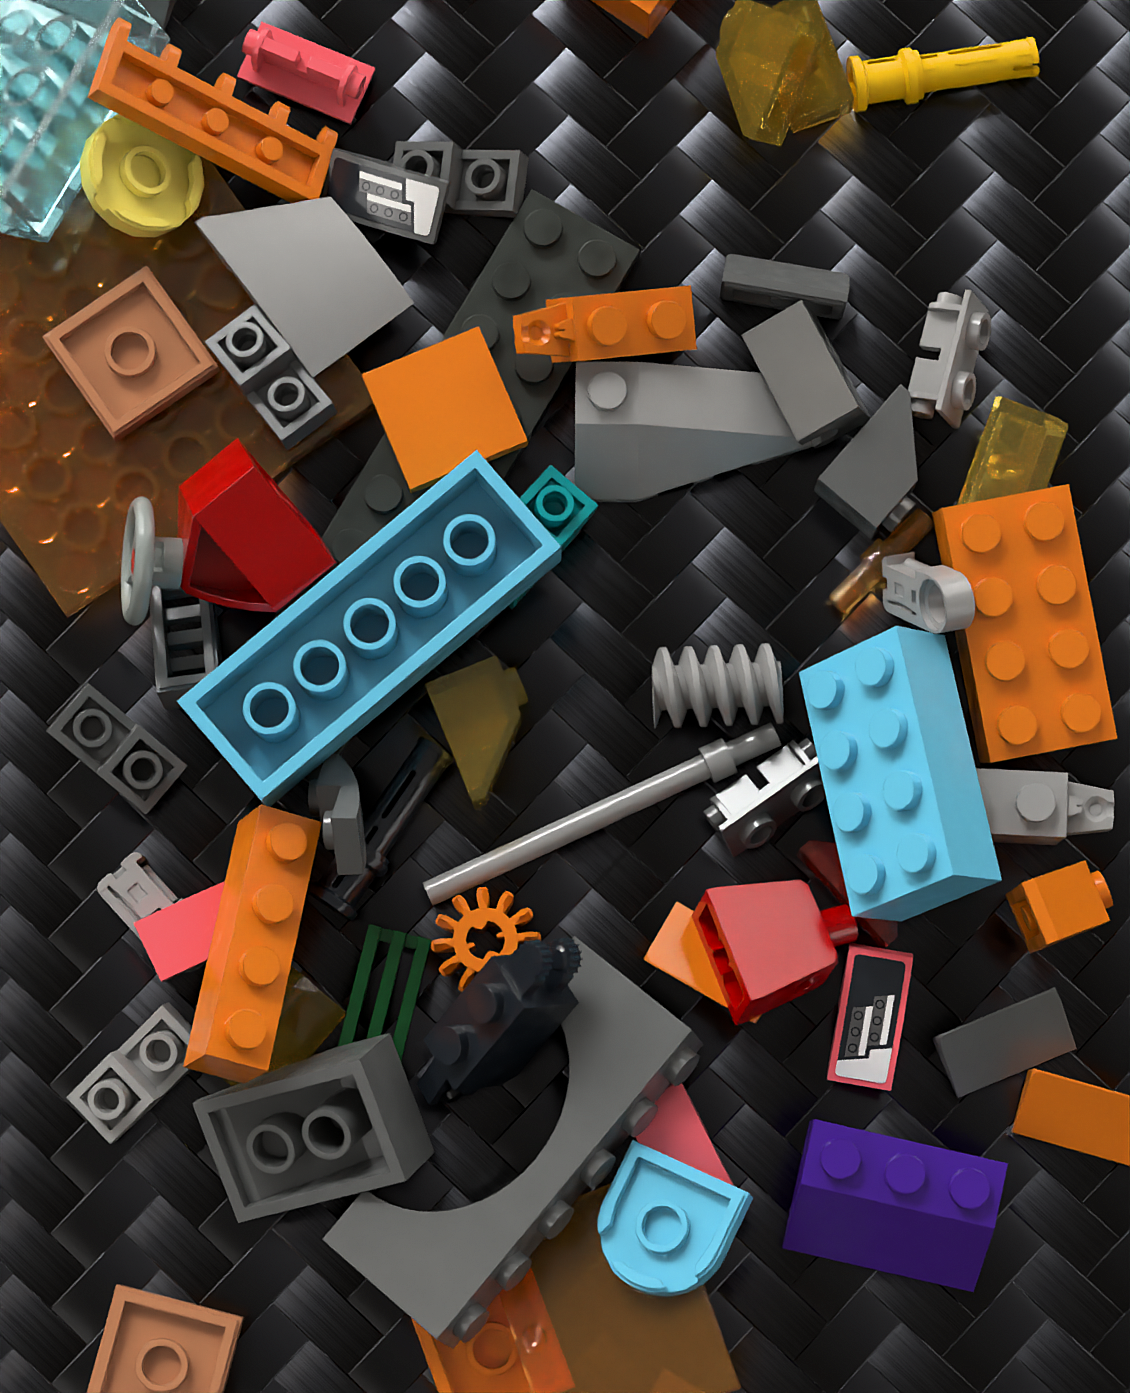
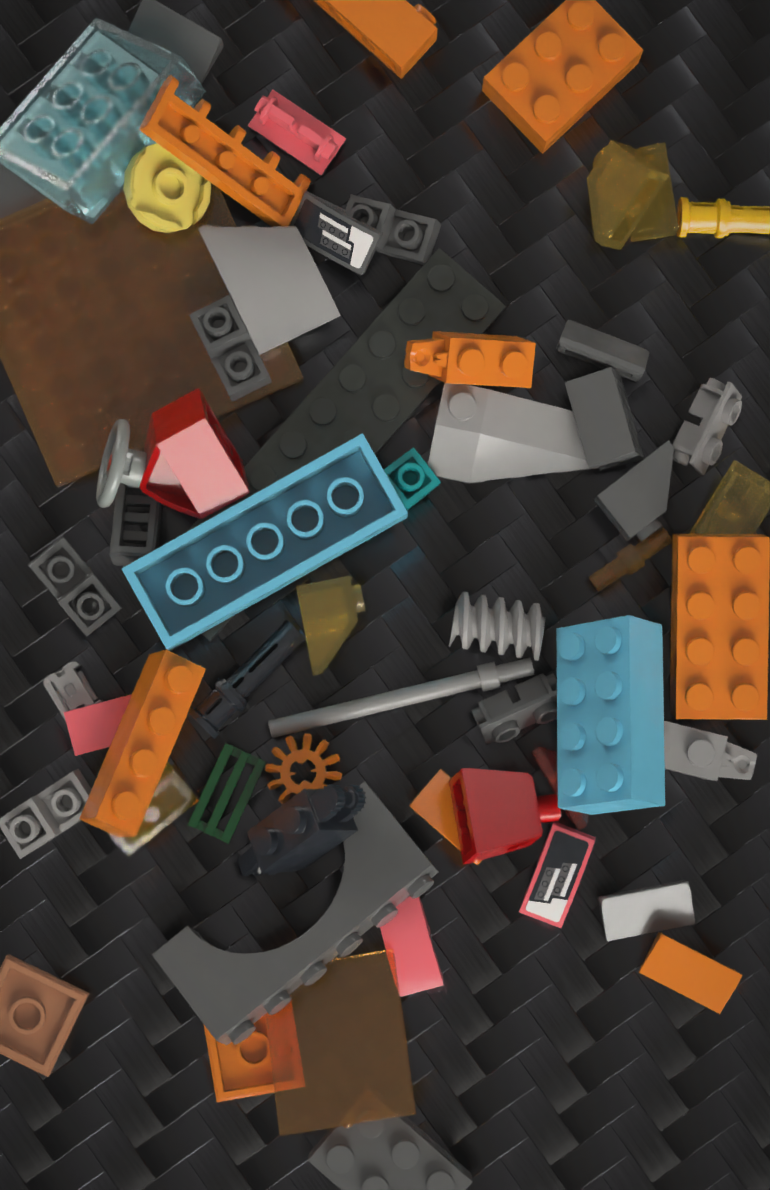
camera: 10 degrees right, 5 degrees up
nougat tile [42,265,220,442] -> none
dark grey slope [193,1033,435,1223] -> none
dark grey slope [308,754,367,875] -> none
orange tile [361,326,528,494] -> none
medium azure tile [597,1140,753,1297] -> none
dark purple slope [782,1119,1008,1292] -> none
light grey piece [882,552,975,634] -> none
orange slope [1005,860,1113,954] -> none

